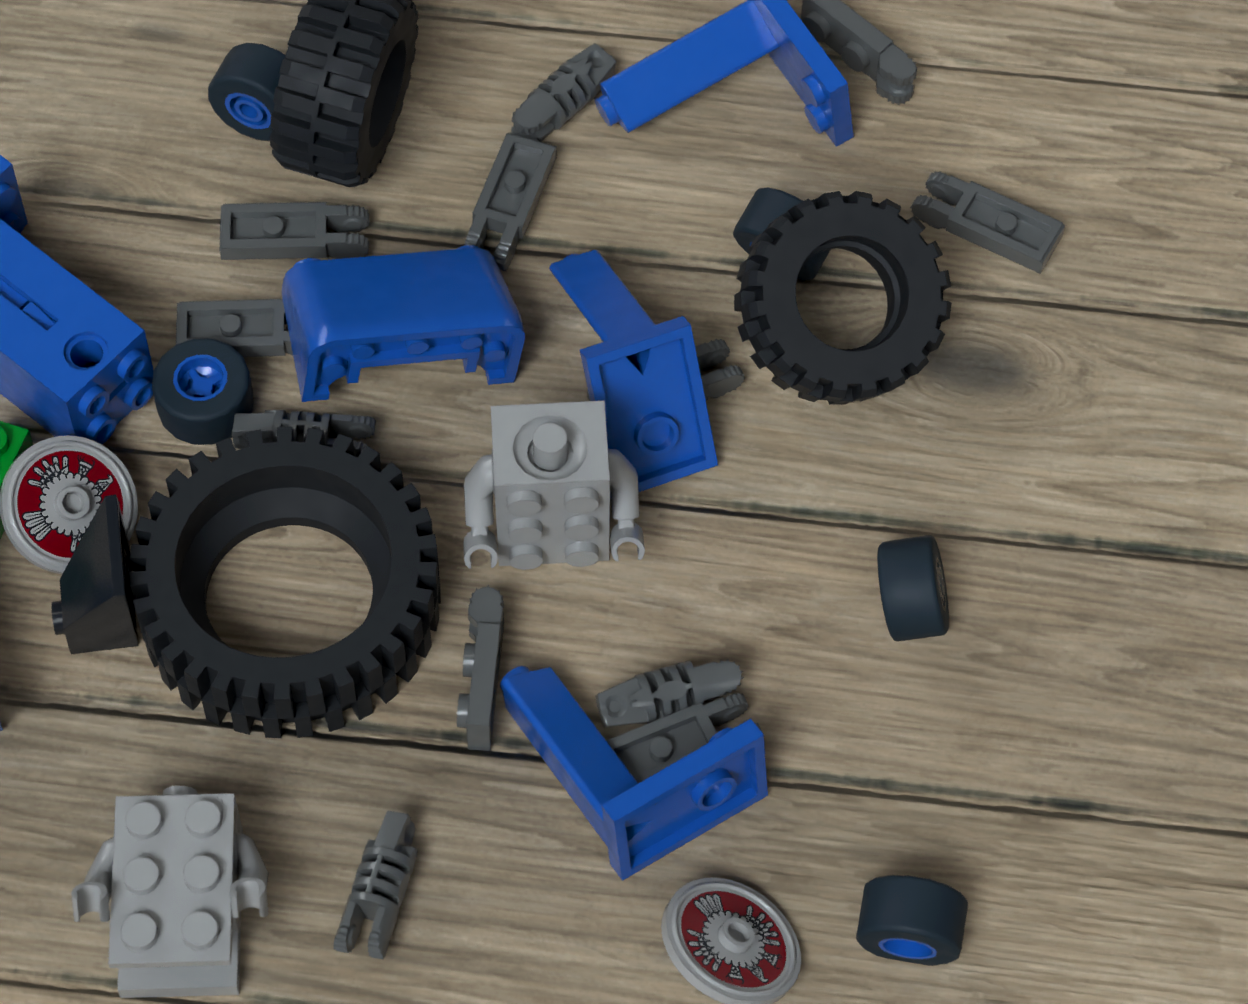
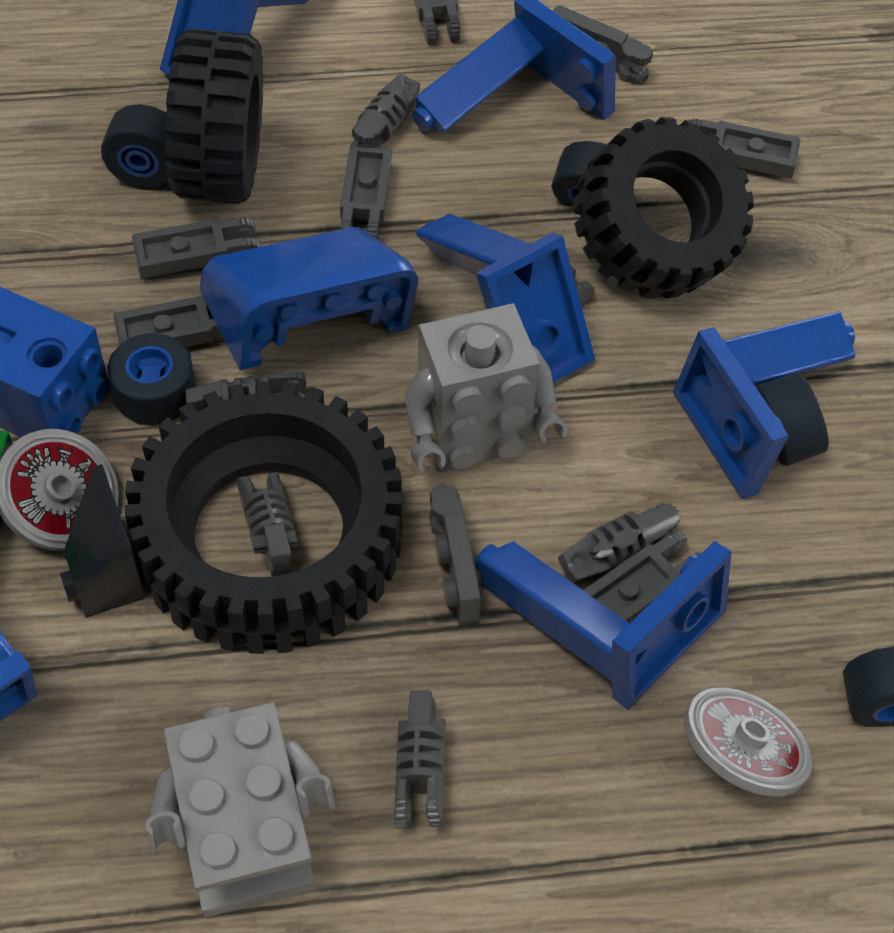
camera: 15 degrees left, 5 degrees down
none -> dark grey hinge [236,472,298,576]
none -> blue piece [673,311,855,499]

